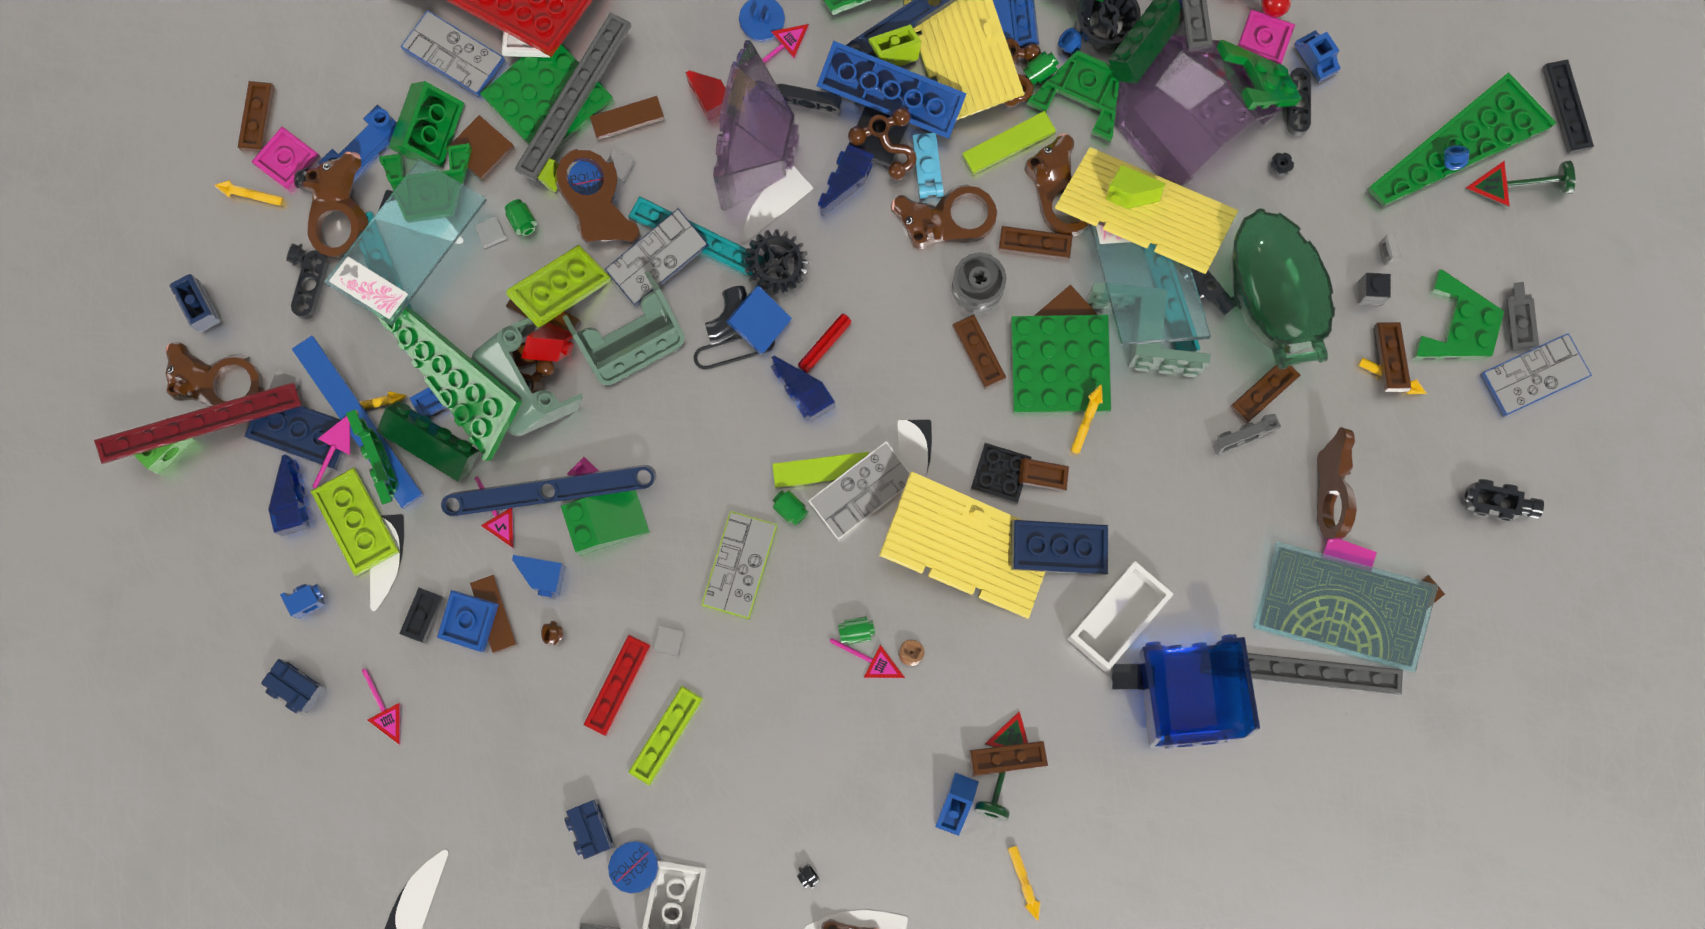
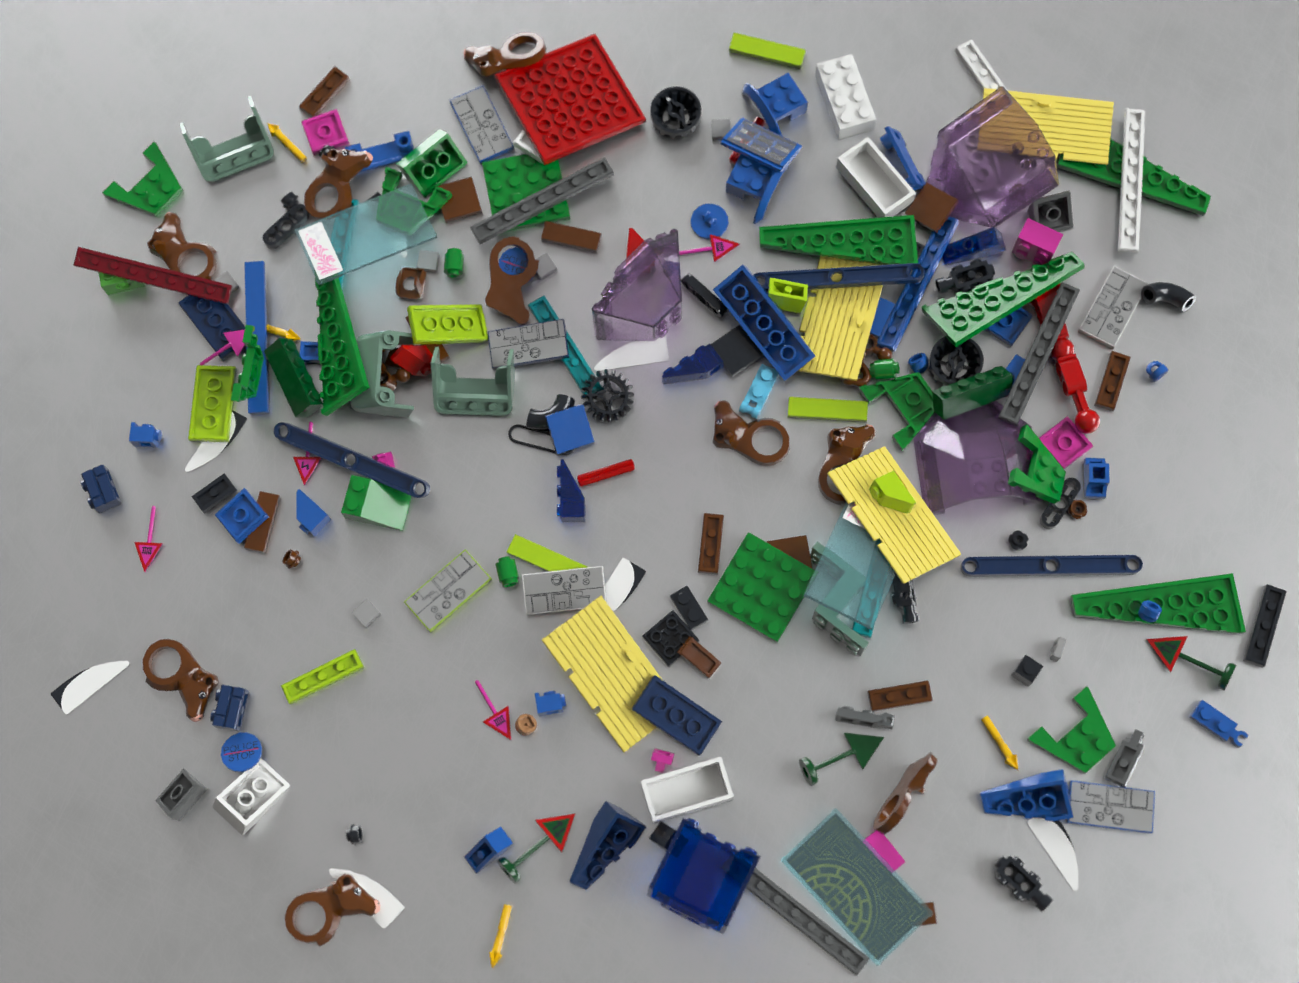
camera: 35 degrees right, 5 degrees down
dark blue brick [169,274,221,333] -> none
clear blue slope [268,454,311,536] -> none
lime tile [537,158,559,192] -> none
red tile [583,634,651,736] -> none
green brick [838,616,875,645] -> none
reddish brown piece [848,107,917,181] -> none
dark grey wheel [951,252,1007,313] -> none
reddish brown tile [969,741,1048,777] -> none
reddish brown tile [998,226,1073,260] -> none
yellow piece [1070,385,1103,454] -> none
clear green windscreen [1229,208,1335,369] -> none
reddish brown tile [1374,322,1411,392] -> none
none -> green wing [102,142,183,217]
none -> reddish brown animal [143,639,219,722]
none -> sand green windscreen [180,96,274,181]
none -> reddish brown piece [395,267,426,300]
none -> blue brick [535,691,566,716]
none -> dark blue wedge [569,801,647,890]
none -> dark pink tile [651,748,675,773]
none -> black plate [670,586,708,631]
none -> dark green piece [799,733,884,786]
none -> dark blue beam [960,555,1143,577]
none -> blue wedge [980,769,1073,821]
none -> white sticker [1027,817,1078,891]
none -> reddish brown plate [1067,500,1087,519]
none -> blue plate [1189,700,1248,748]

